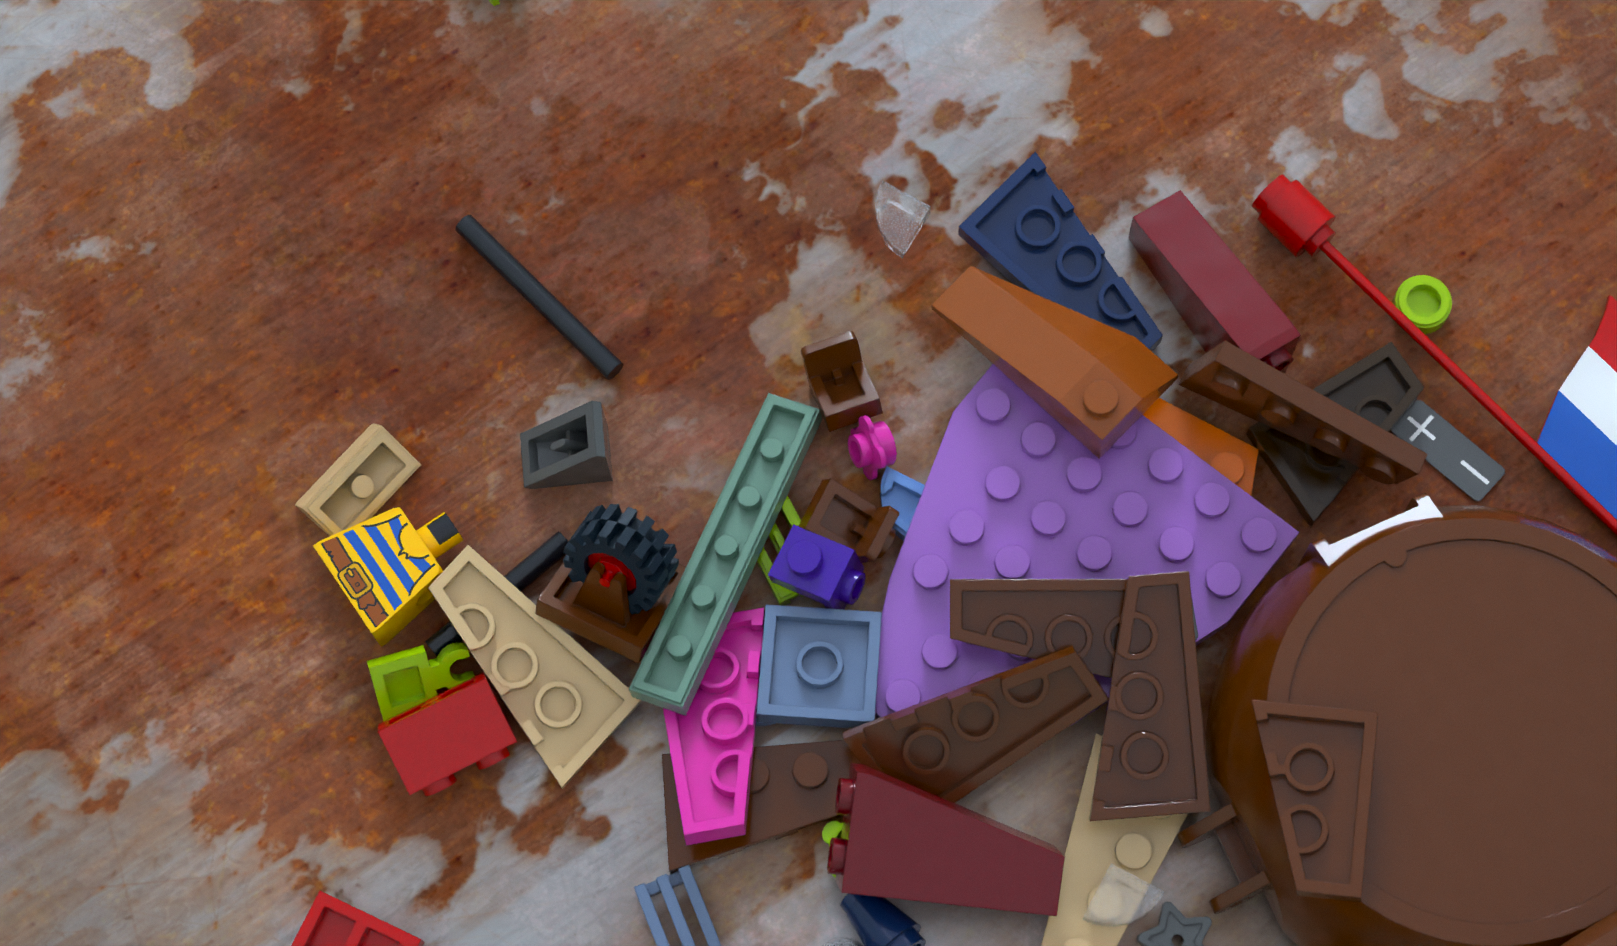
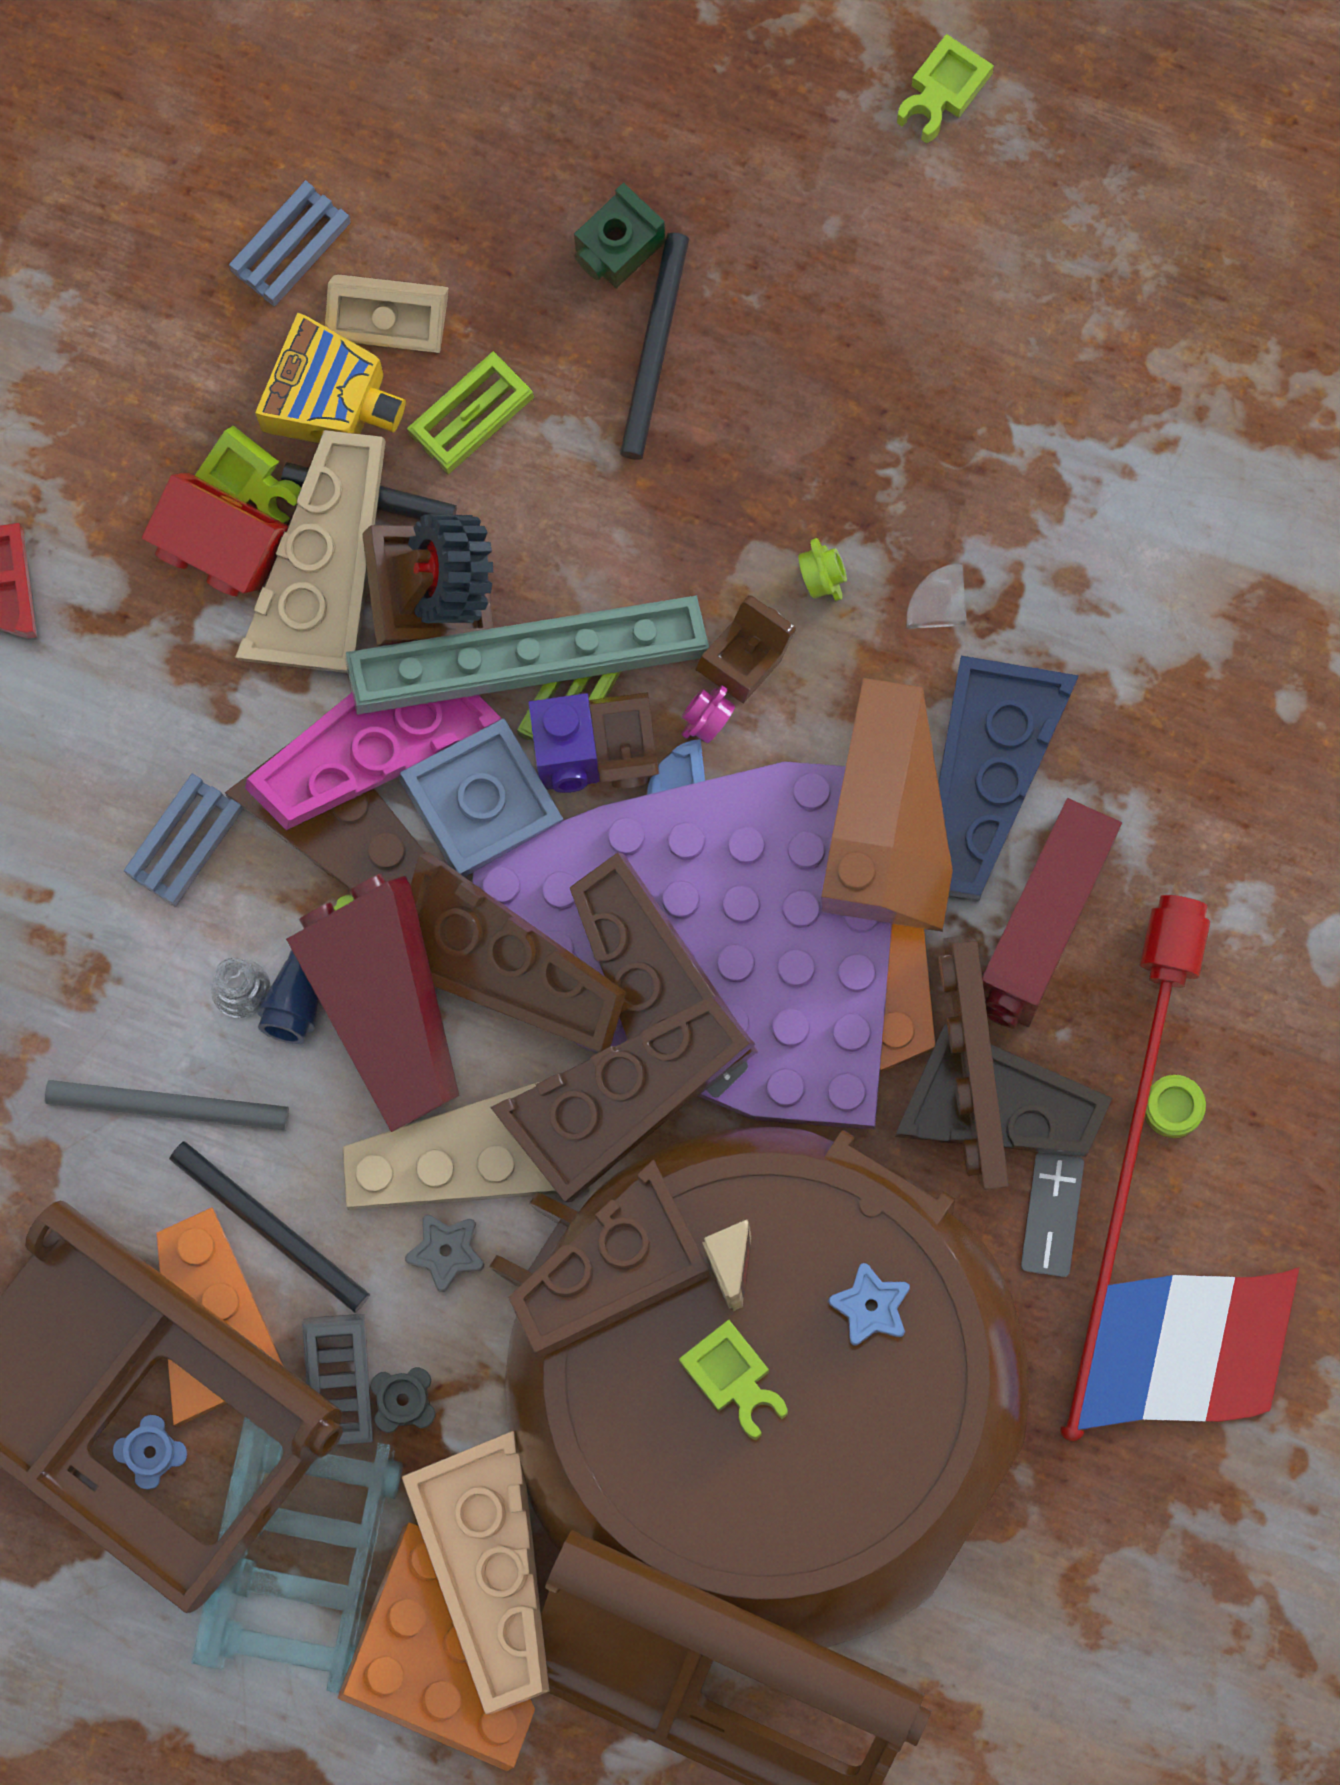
camera: 55 degrees right, 5 degrees up
dark grey slope [520,401,613,489] -> none
clear tile [1082,863,1165,927] -> none
none -> sand blue tile [229,180,351,307]
none -> lime tile [407,351,534,475]
none -> dark green brick [574,182,666,289]
none -> lime plate [679,1320,788,1440]
none -> tan slope [702,1220,751,1311]
none -> lime plate [798,538,847,601]
none -> medium blue plate [828,1263,910,1346]

